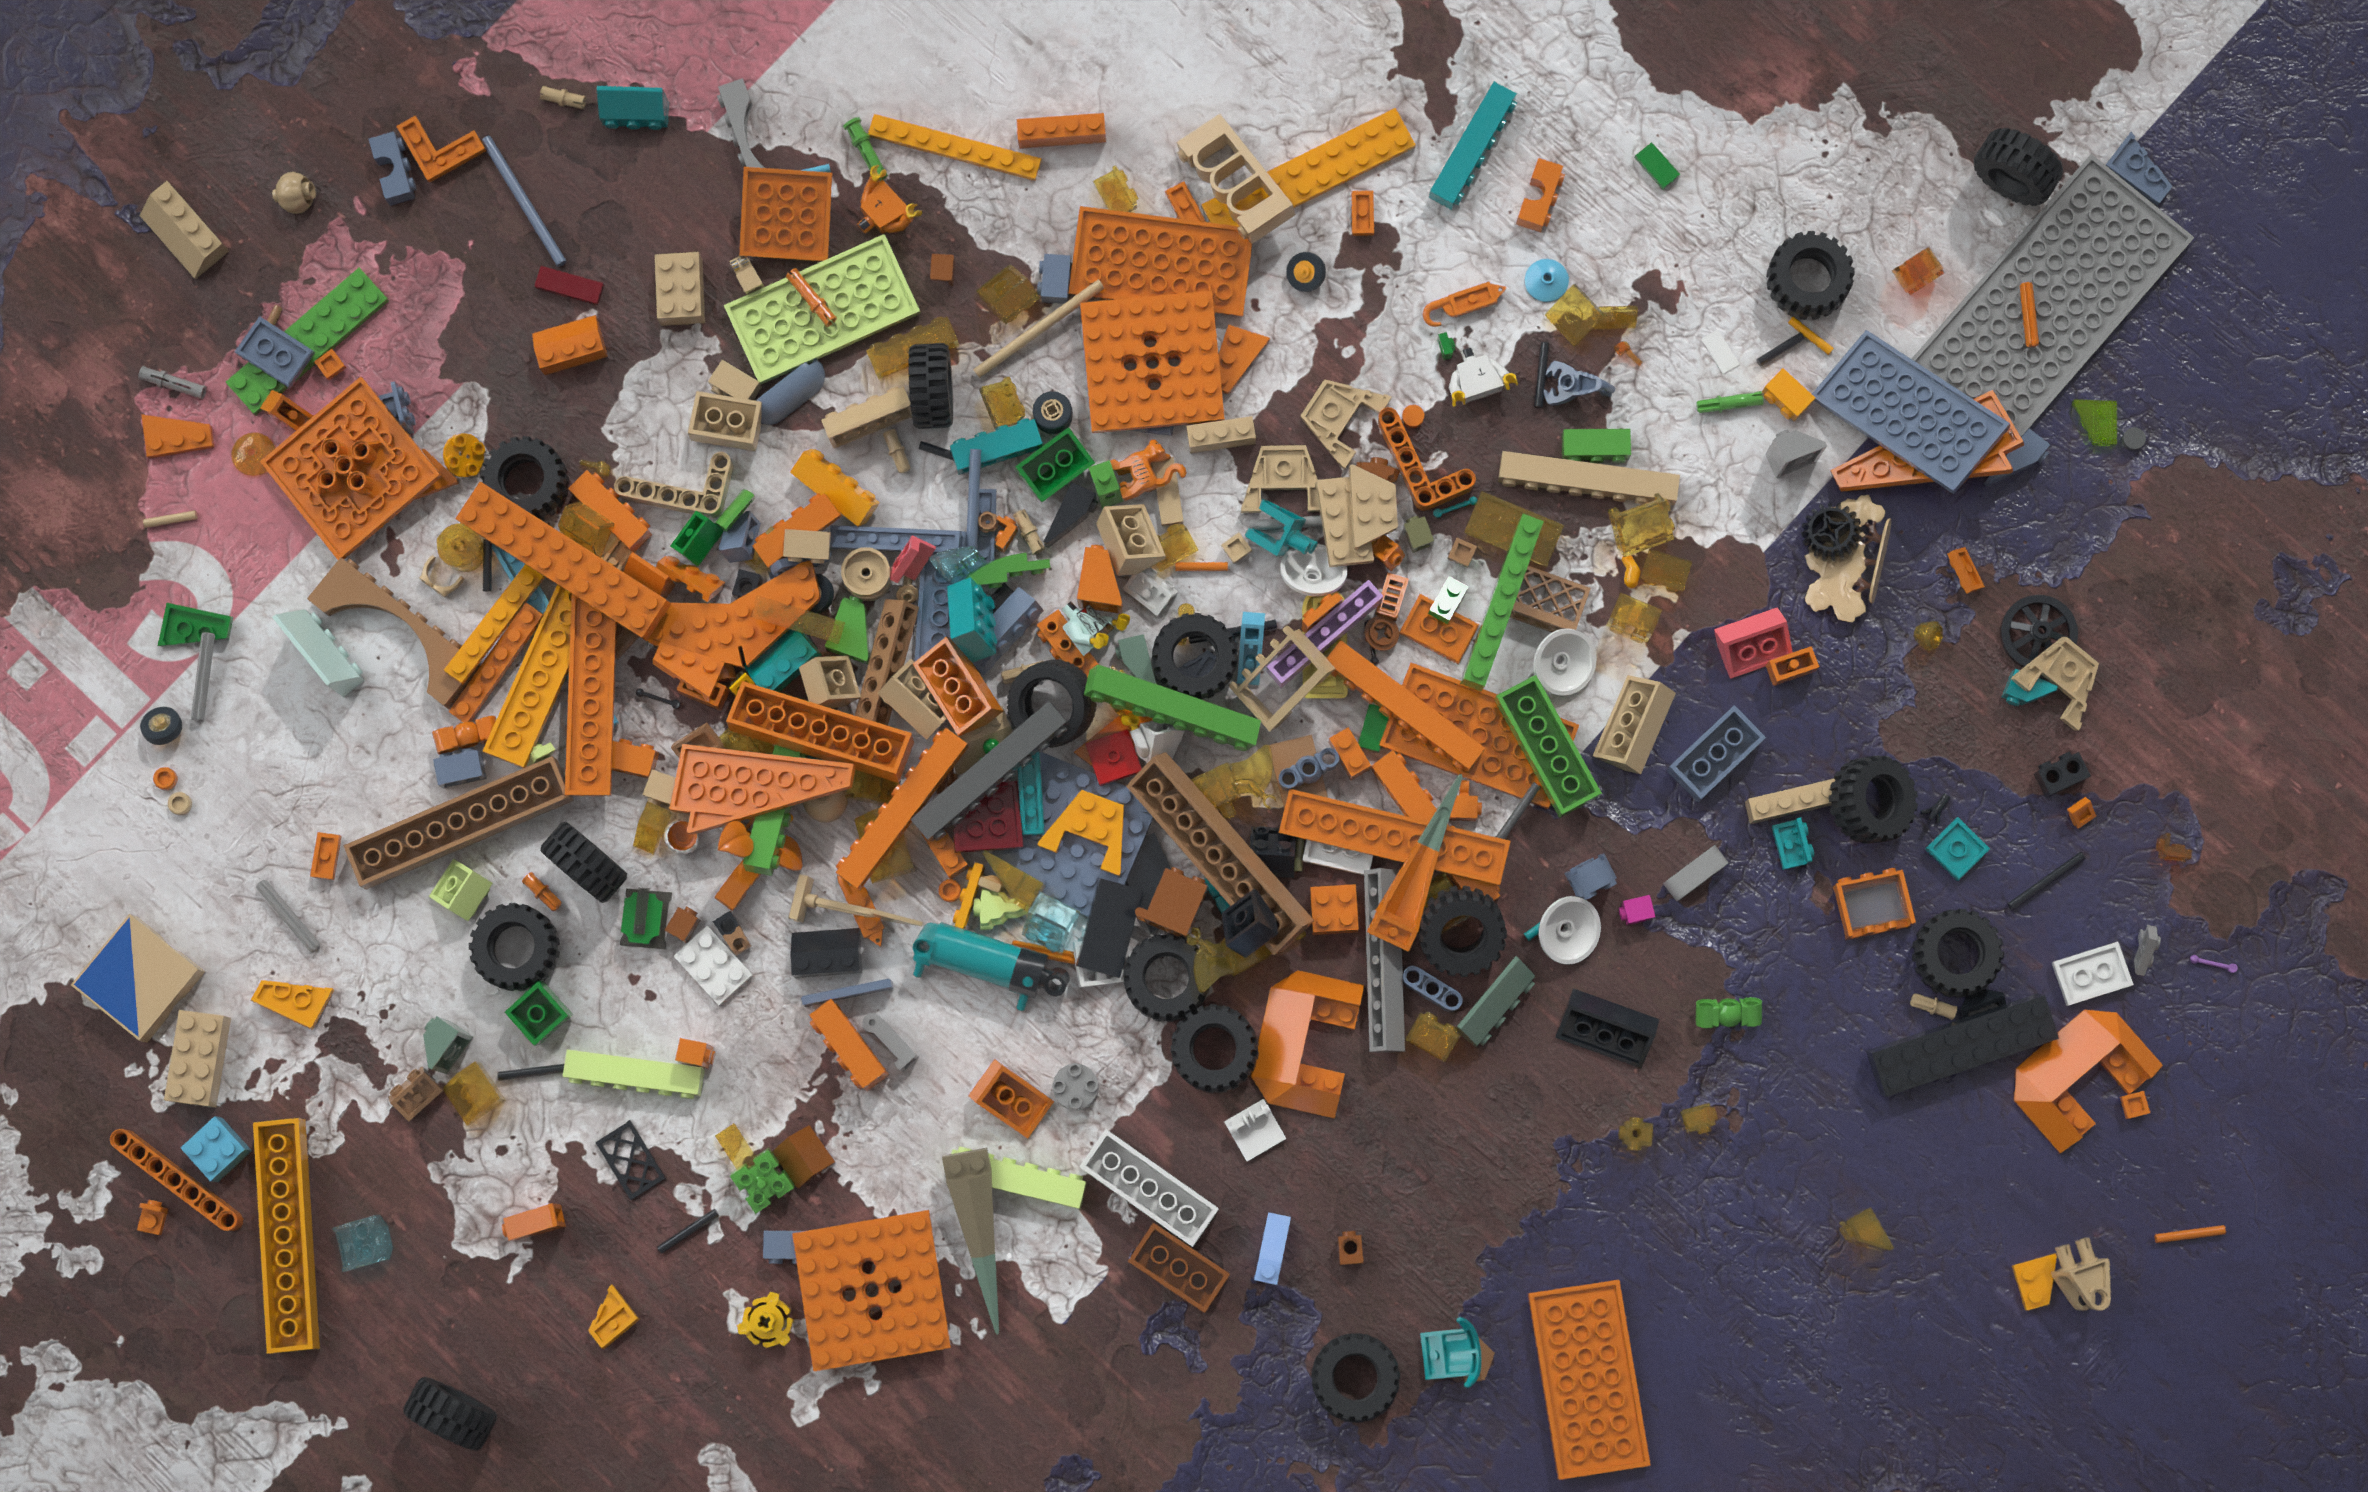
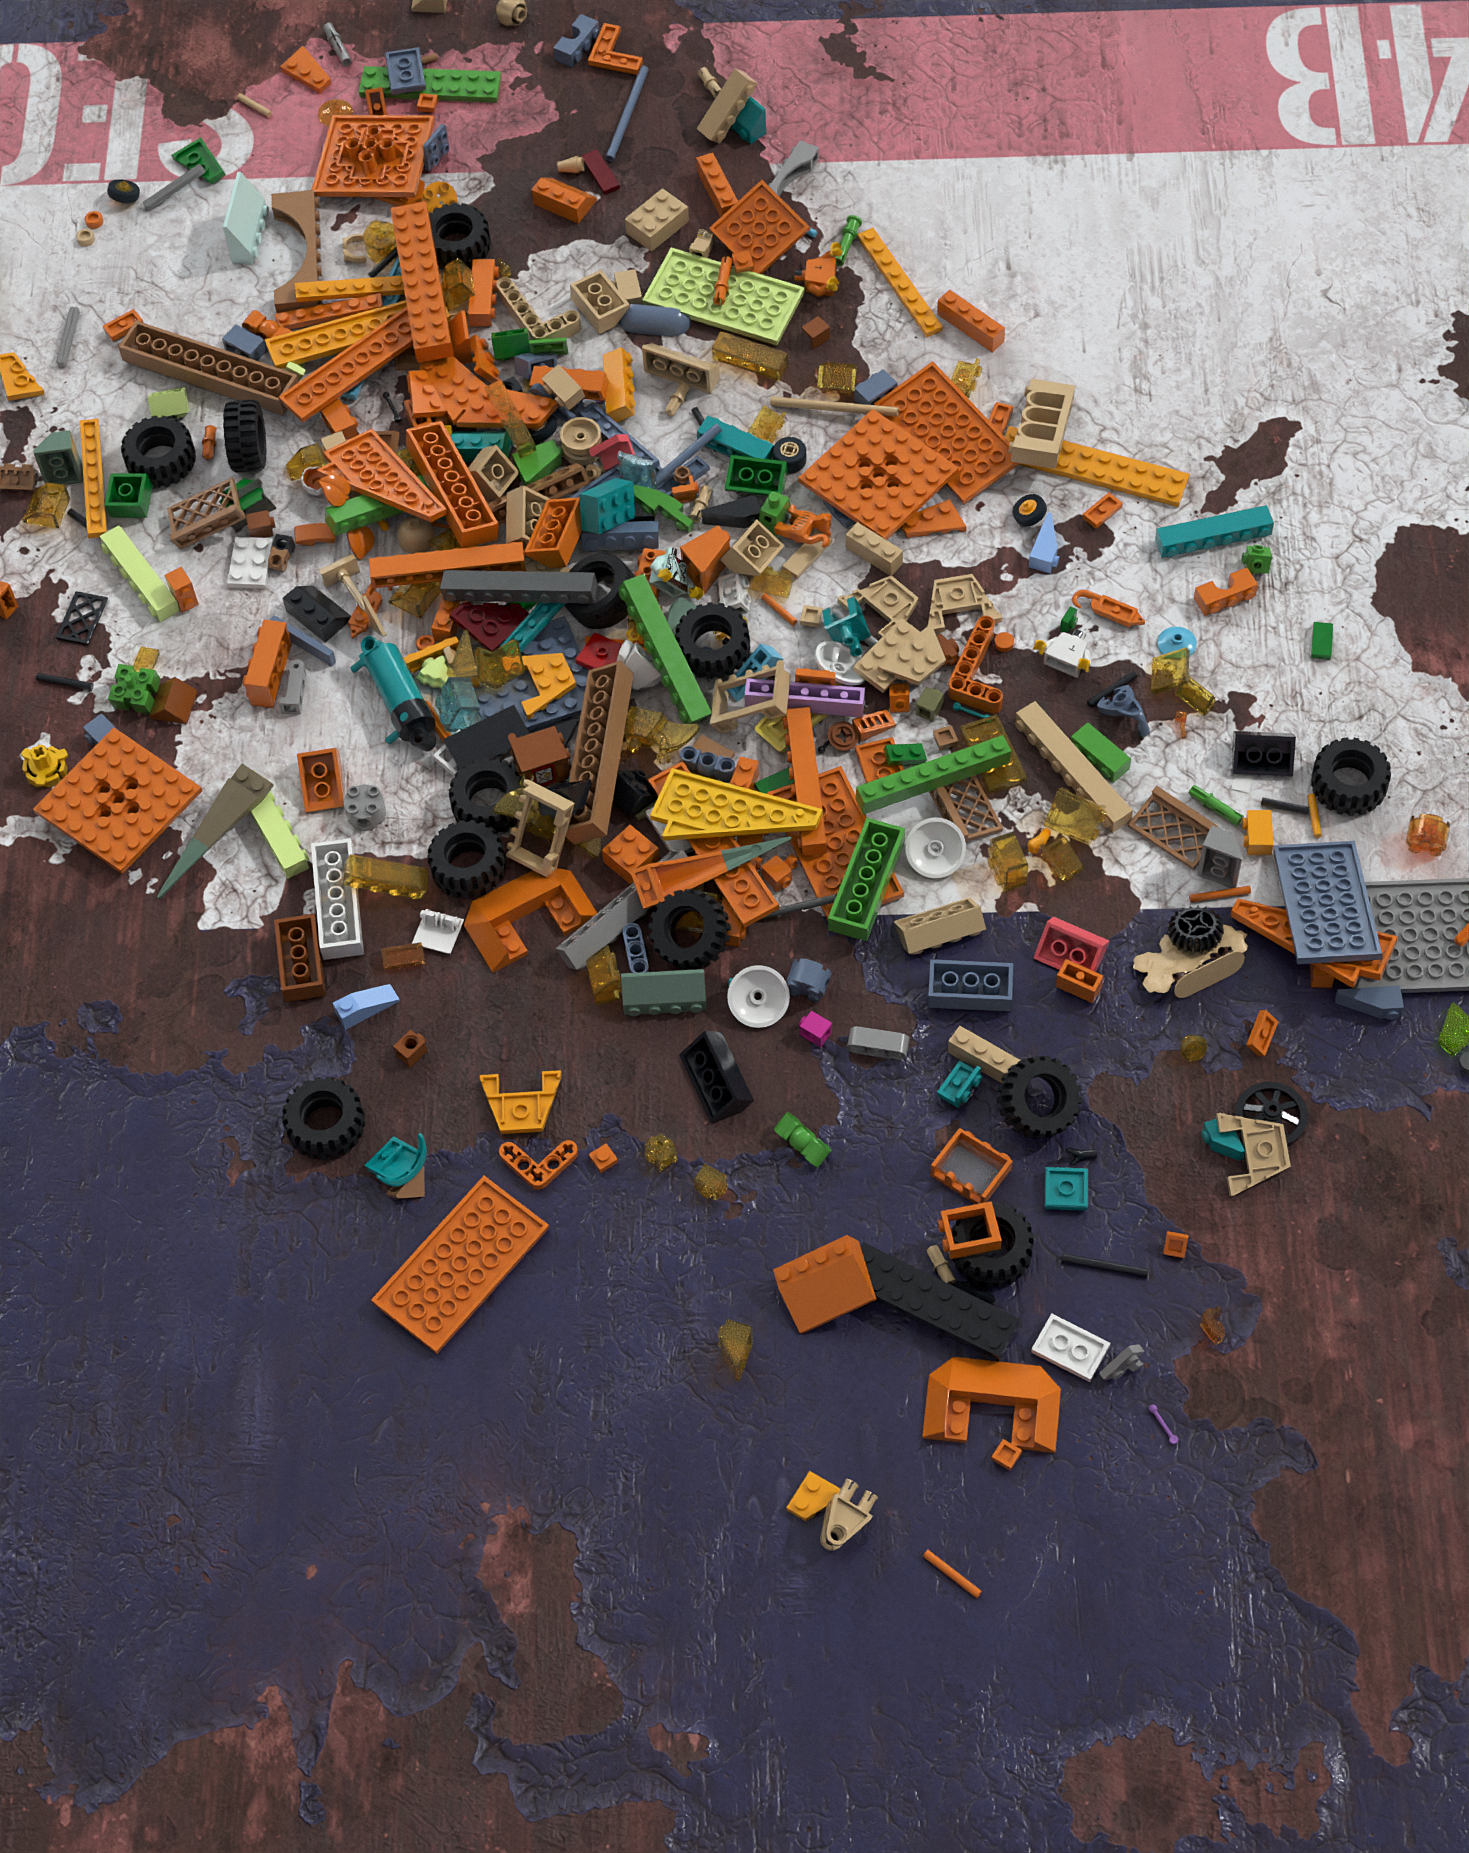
camera: 45 degrees right, 20 degrees down
black tyre [908,343,953,429] -> none
black brick [2034,751,2091,798] -> none
none -> light orange plate [80,418,107,539]
none -> medium nougat fence [167,477,246,549]
none -> clear yellow brick [343,854,428,899]
none -> clear orange plate [381,942,425,970]
none -> clear yellow bracket [473,639,525,690]
none -> light orange wing [480,1070,562,1134]
none -> orange beam [499,1140,578,1190]
none -> tan hinge [506,779,575,877]
none -> tan cone [557,156,585,174]
none -> orange plate [589,1144,618,1173]
none -> yellow wing [650,768,823,841]
none -> orange brick [696,152,738,218]
none -> tan brick [697,68,758,143]
none -> orange plate [732,251,754,273]
none -> orange slope [773,1235,876,1334]
none -> orange window [937,1201,1002,1259]
none -> light blue slope [1029,512,1059,574]
none -> medium nougat fence [1128,785,1219,870]
none -> orange piece [1189,886,1251,903]
none -> black slope [1232,731,1296,777]
none -> bright green brick [1241,545,1272,574]

